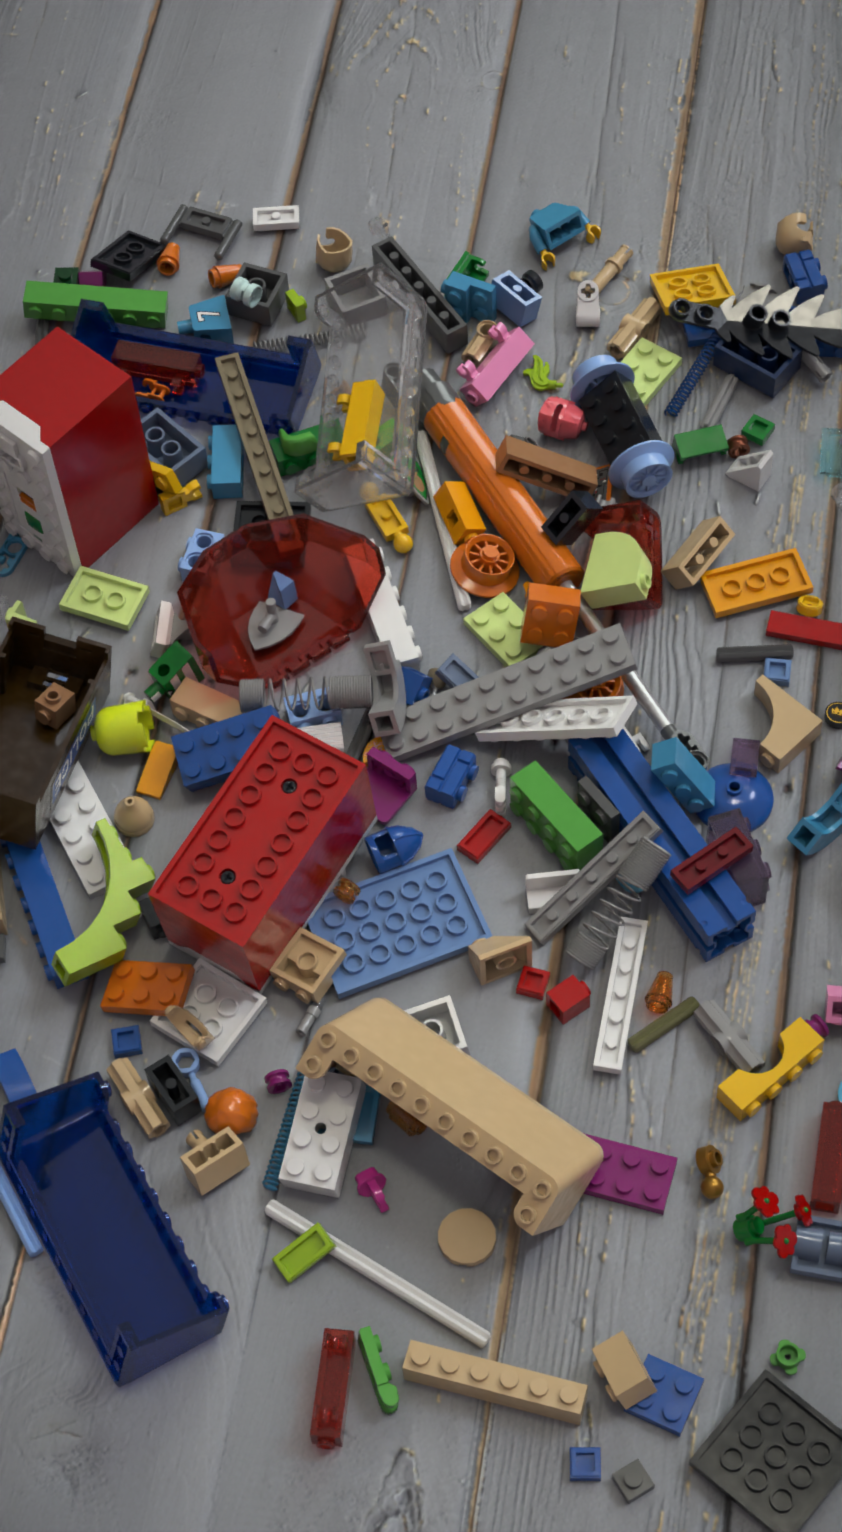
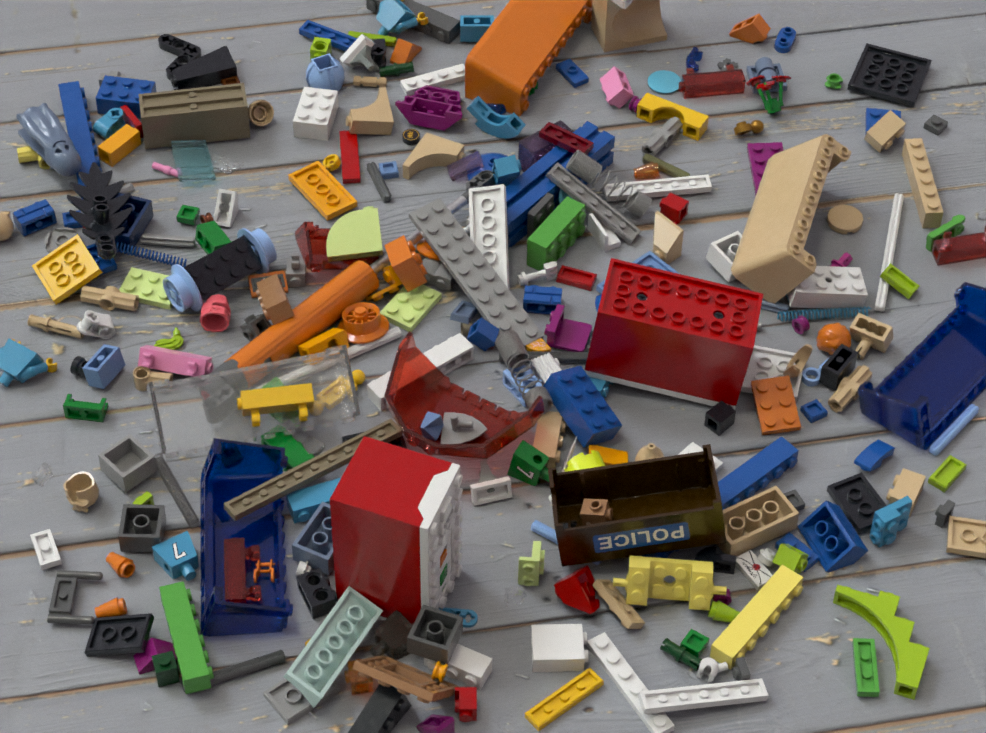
camera: 115 degrees left, 10 degrees down
lime arch [51,818,155,987] -> none
yellowish green plate [59,566,150,631] -> none
light aqua wheel [229,277,263,308] -> none
bright green hair [279,428,318,457] -> none
light grey arch [363,640,406,738] -> none
dark grey brick [372,236,468,354] -> none
dark azure plate [441,271,497,323] -> none
black brick [541,490,603,545] -> none
blue tile [570,1447,601,1481] -> none
tan brick [661,516,735,590] -> none

